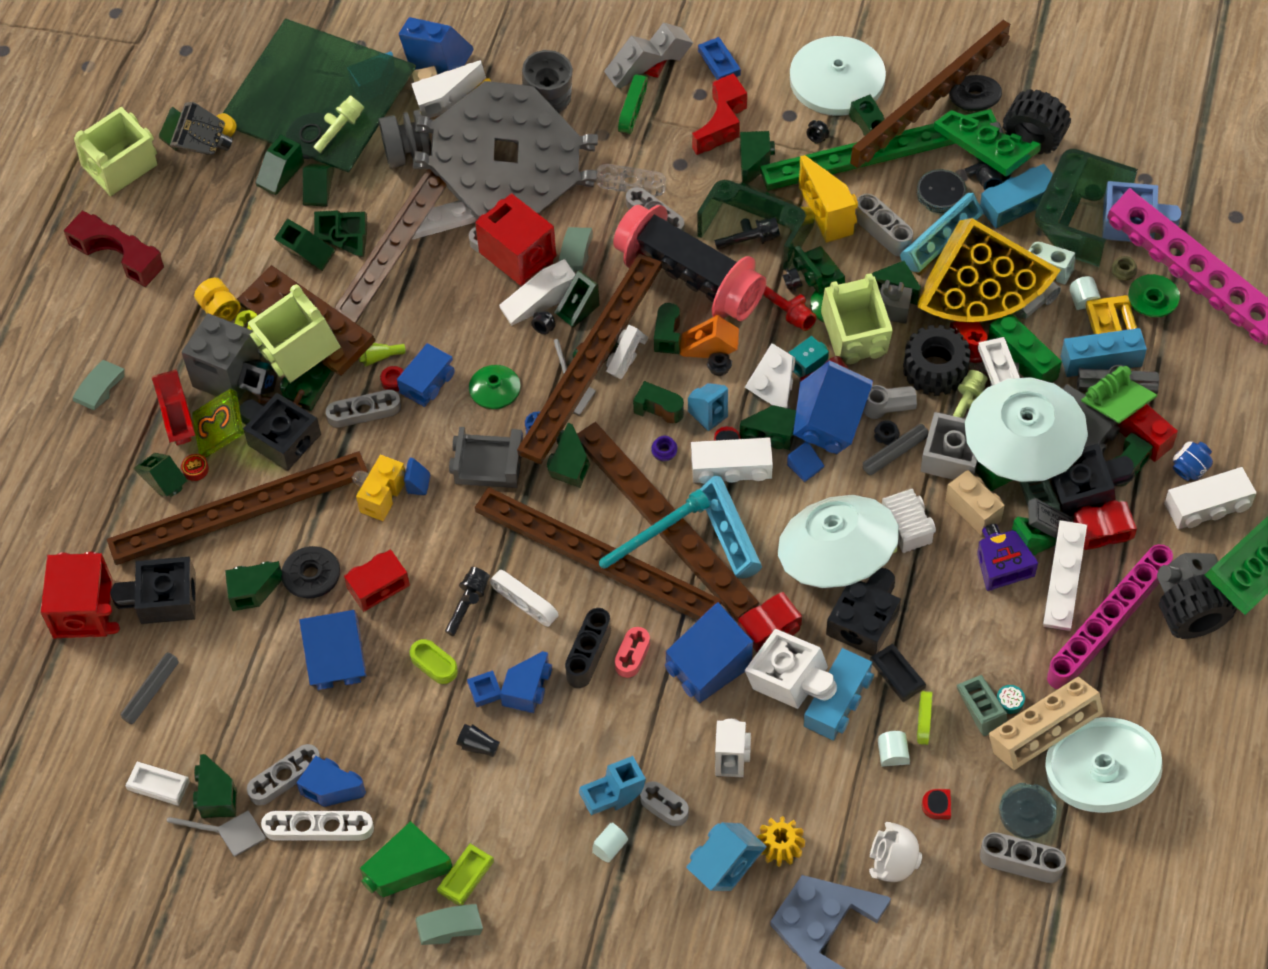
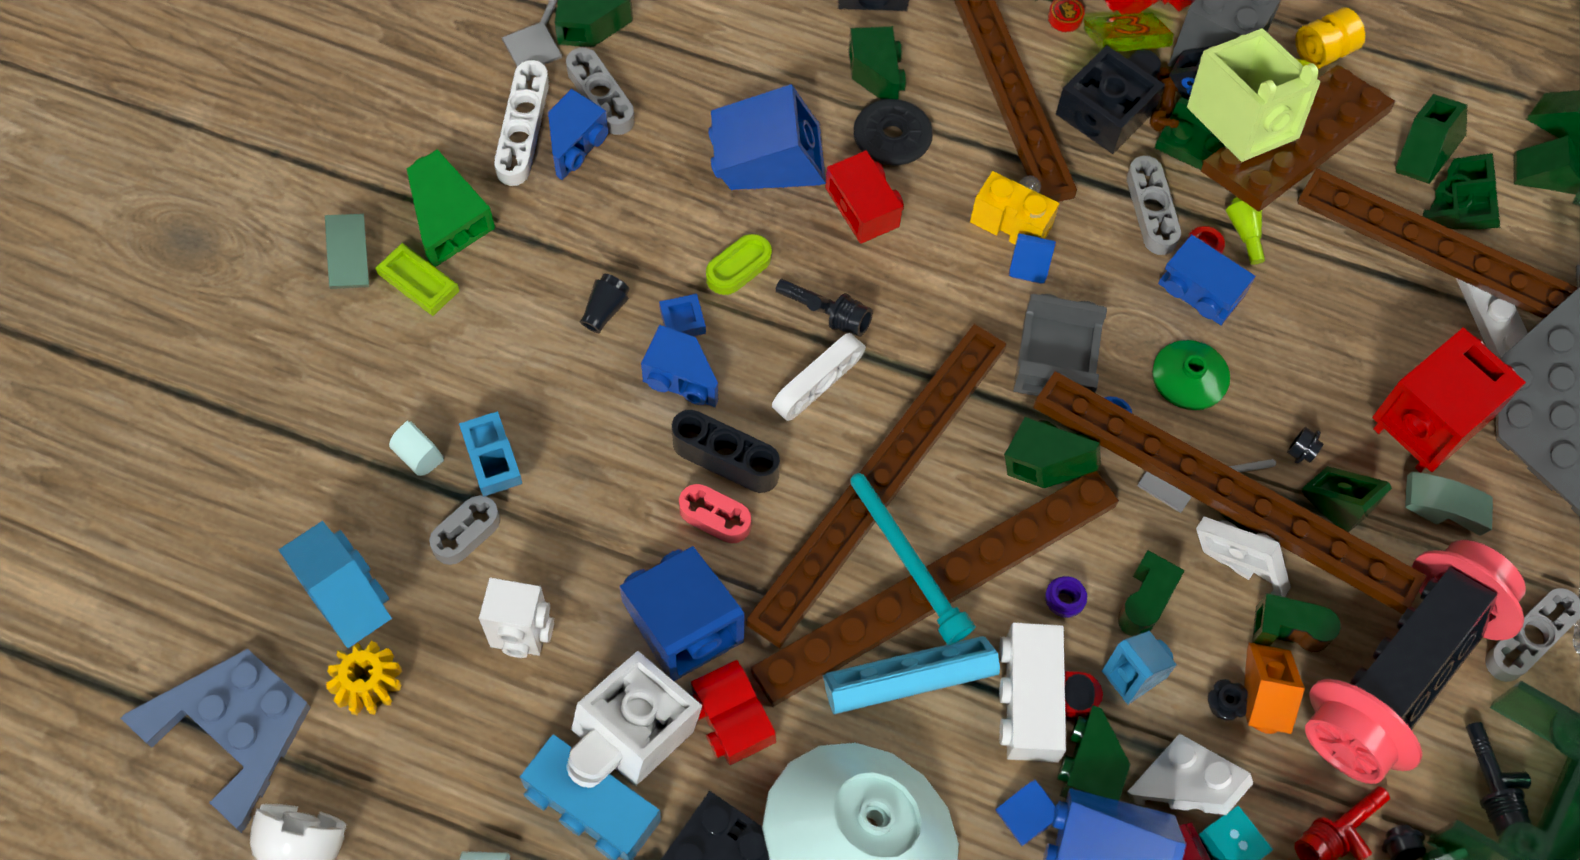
camera: 90 degrees right, 5 degrees up
white slope [499,259,575,326] -> none

